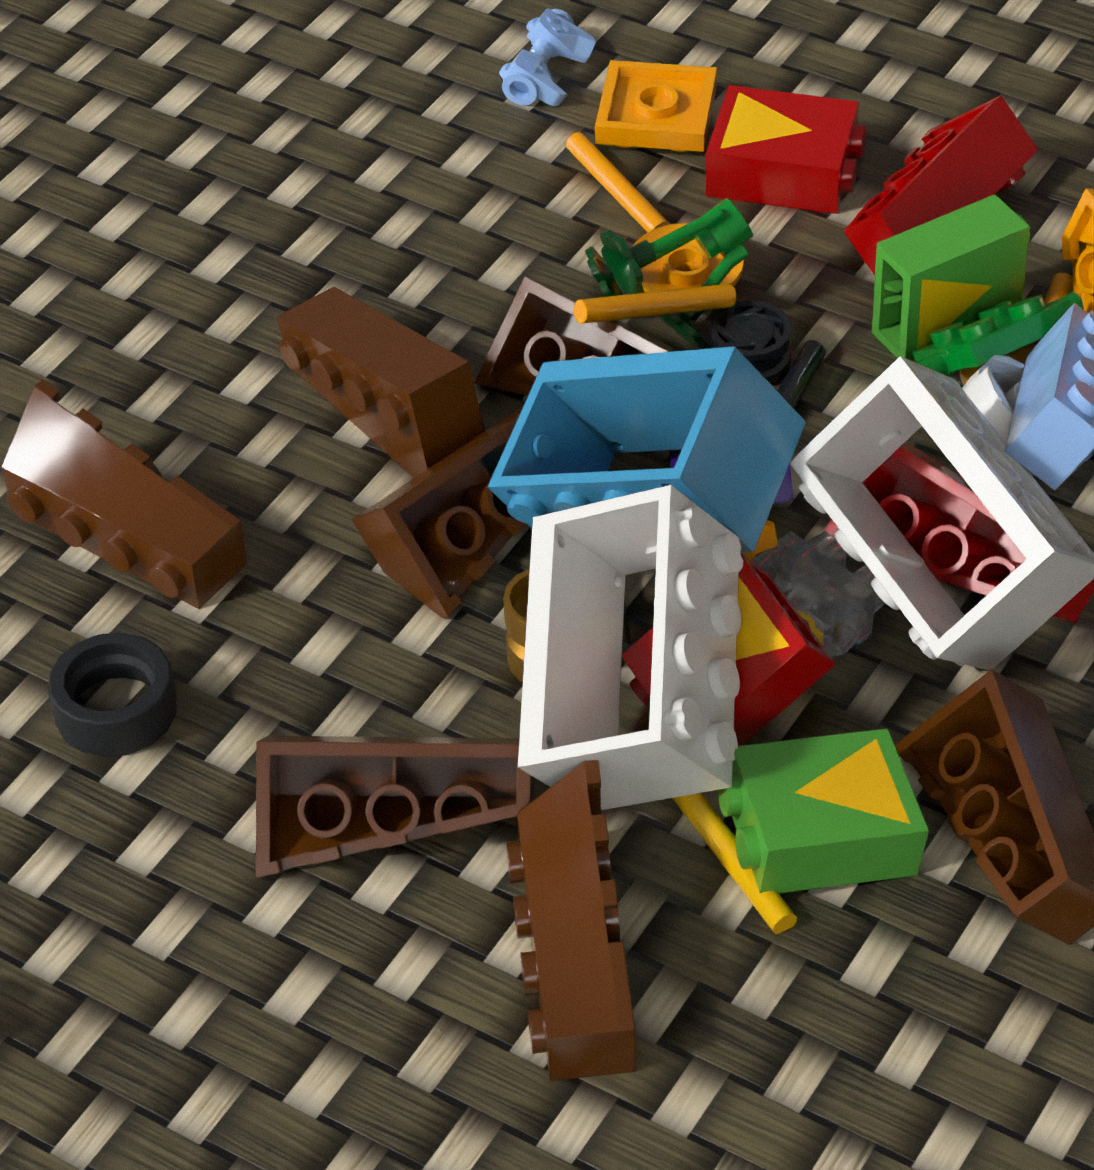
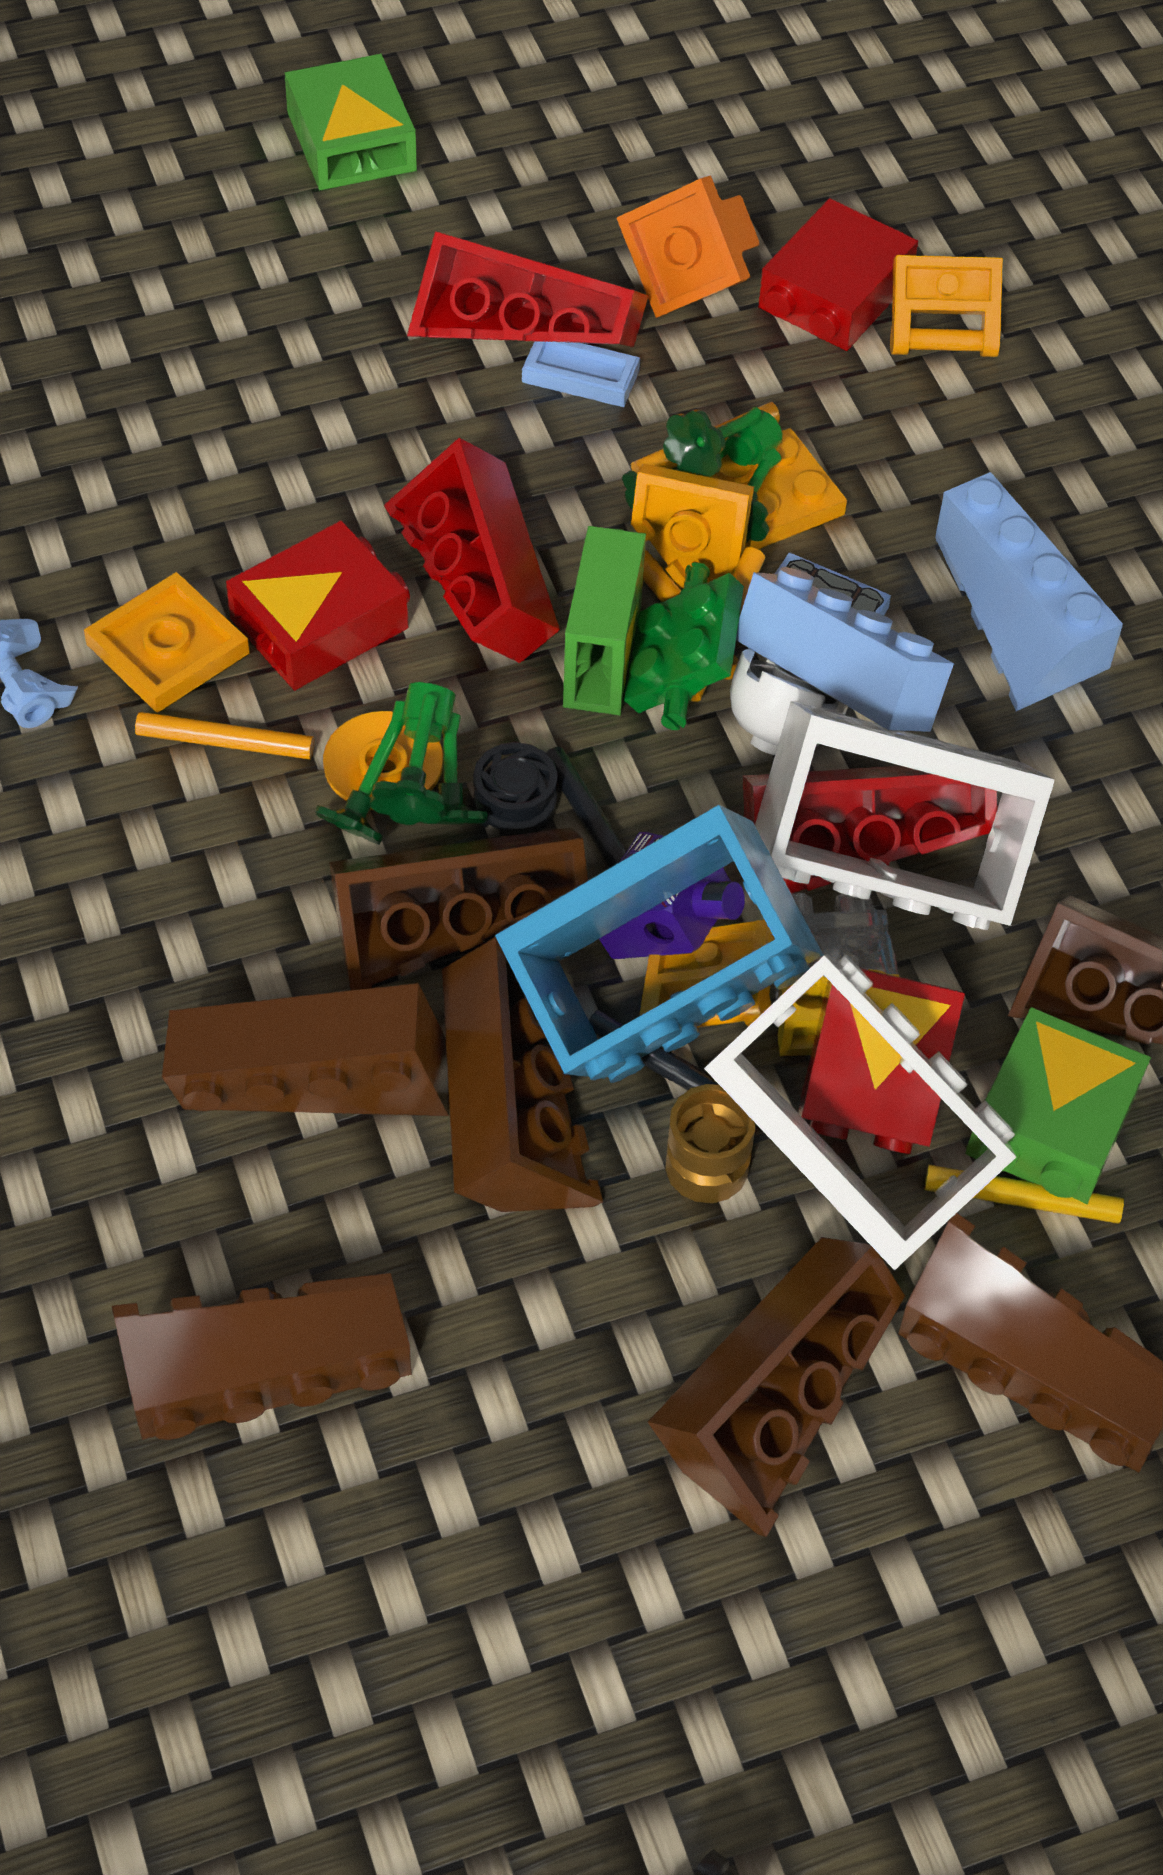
camera: 55 degrees left, 10 degrees up
black tyre [48,632,177,757] -> none
light orange bar [574,284,736,324] -> none

